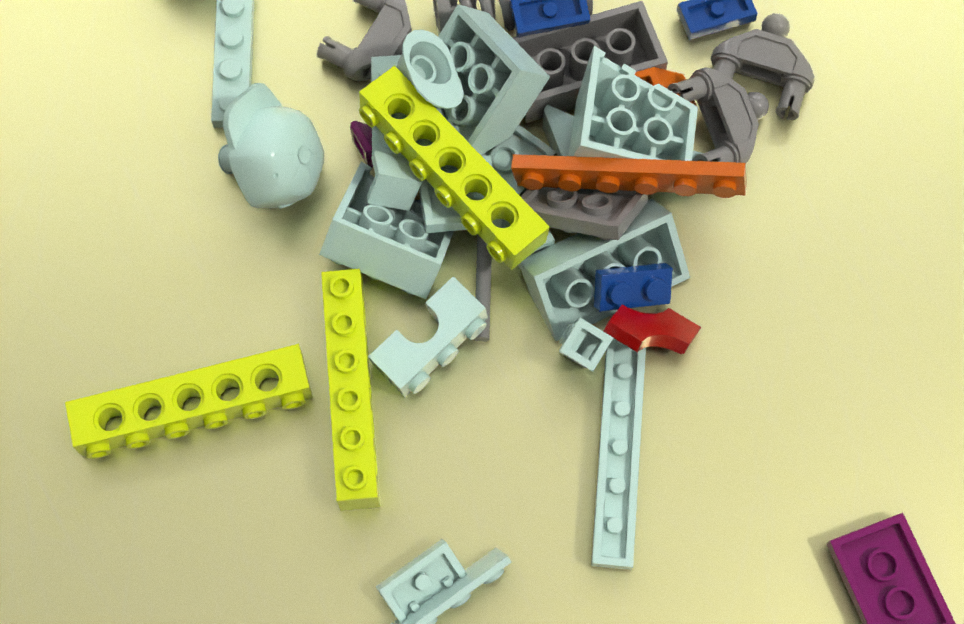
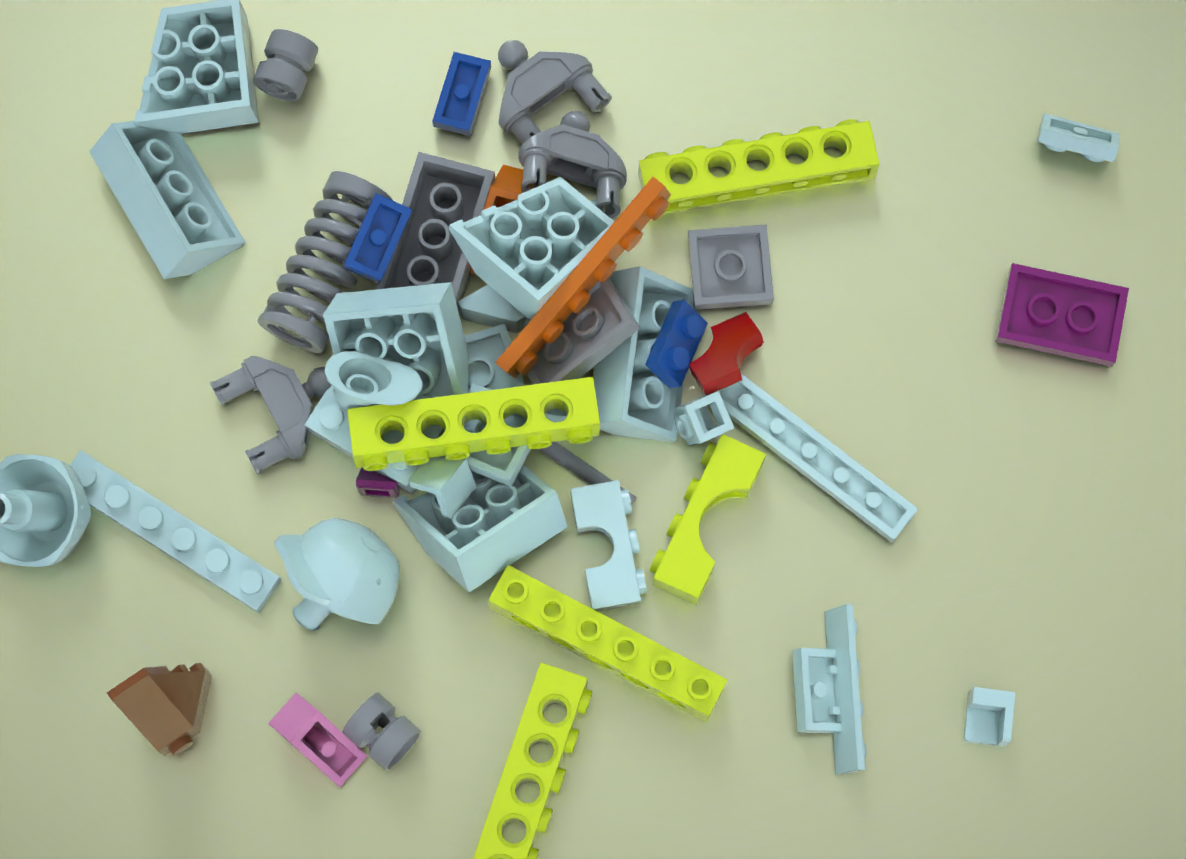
camera: 55 degrees left, 5 degrees up
none -> dark orange wedge [107,663,212,756]
none -> bright pink slope [268,693,367,787]
none -> light grey wheel [342,692,422,771]
none -> neon yellow brick [638,119,880,214]
none -> neon yellow arch [649,434,766,606]
none -> light grey plate [688,225,774,310]

